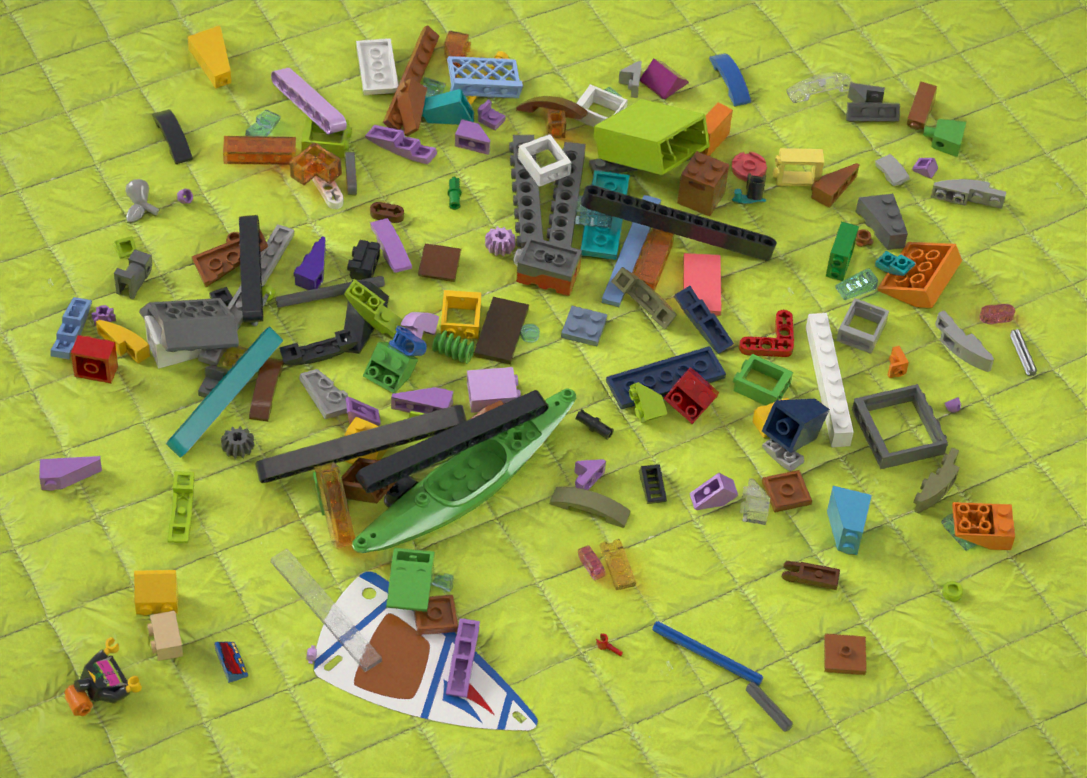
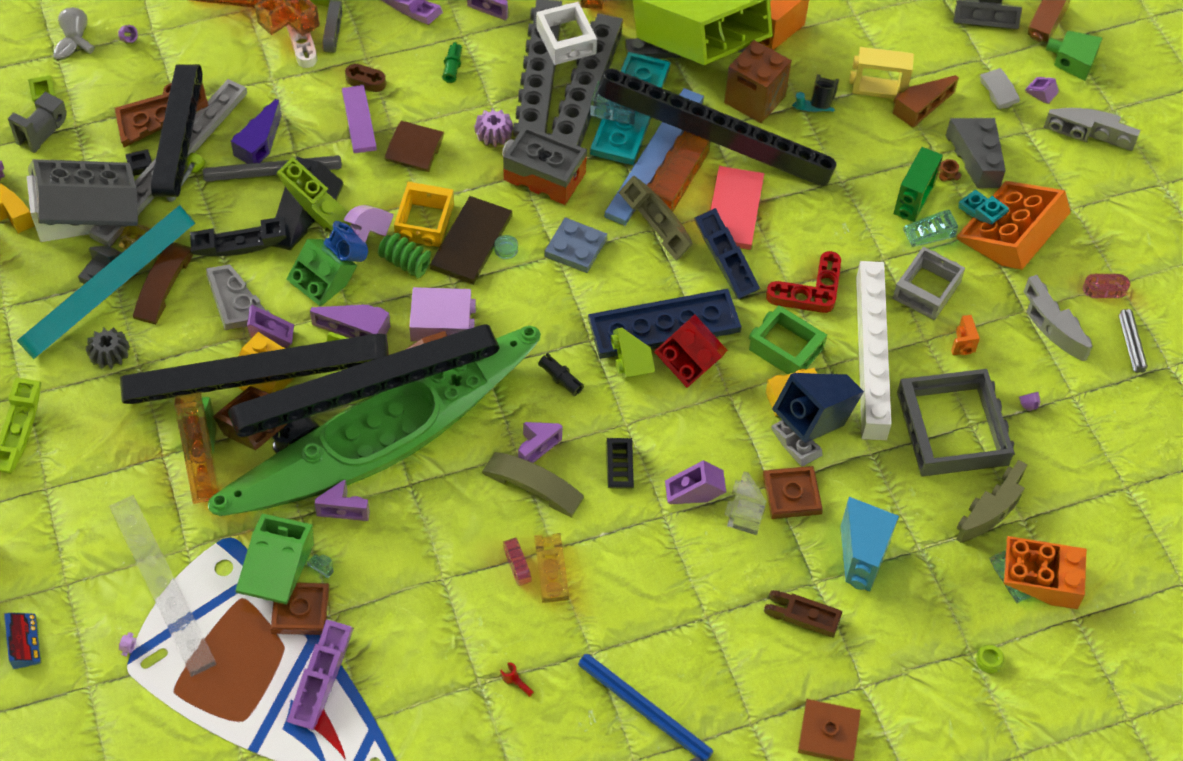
camera: 10 degrees right, 5 degrees up
black brick [347,240,380,280] -> none
coral tile [731,152,767,181] -> none
none -> medium lavender slope [315,480,370,521]

